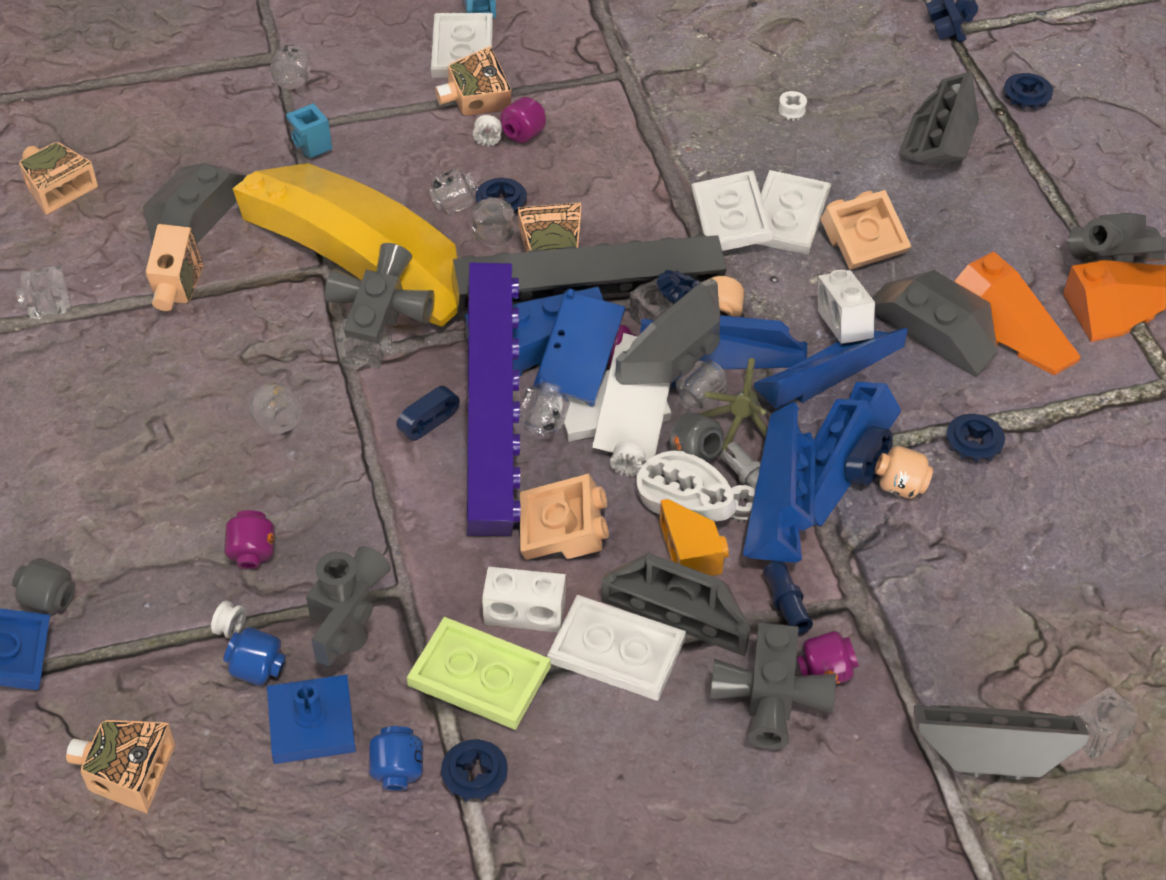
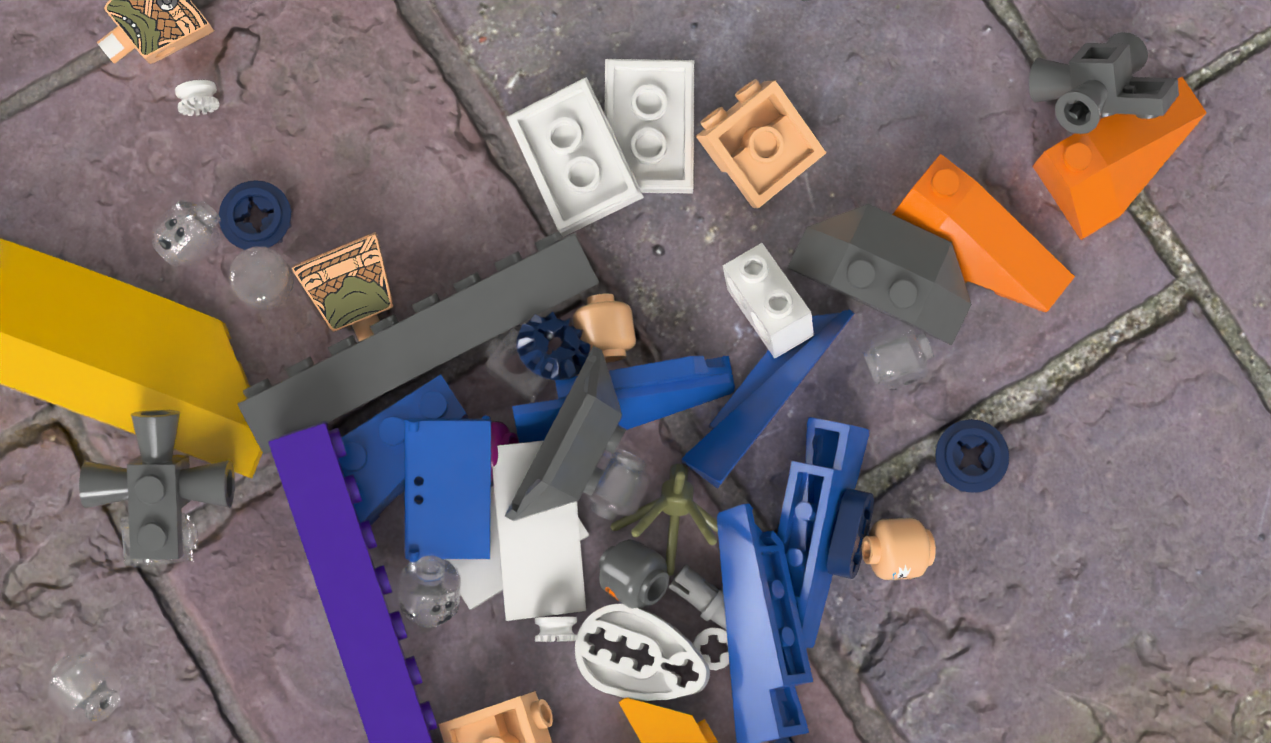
camera: 20 degrees left, 30 degrees up
dark blue beam [396,386,460,441] -> none
magenta head [500,97,546,143] -> none
none -> clear head [862,324,934,390]

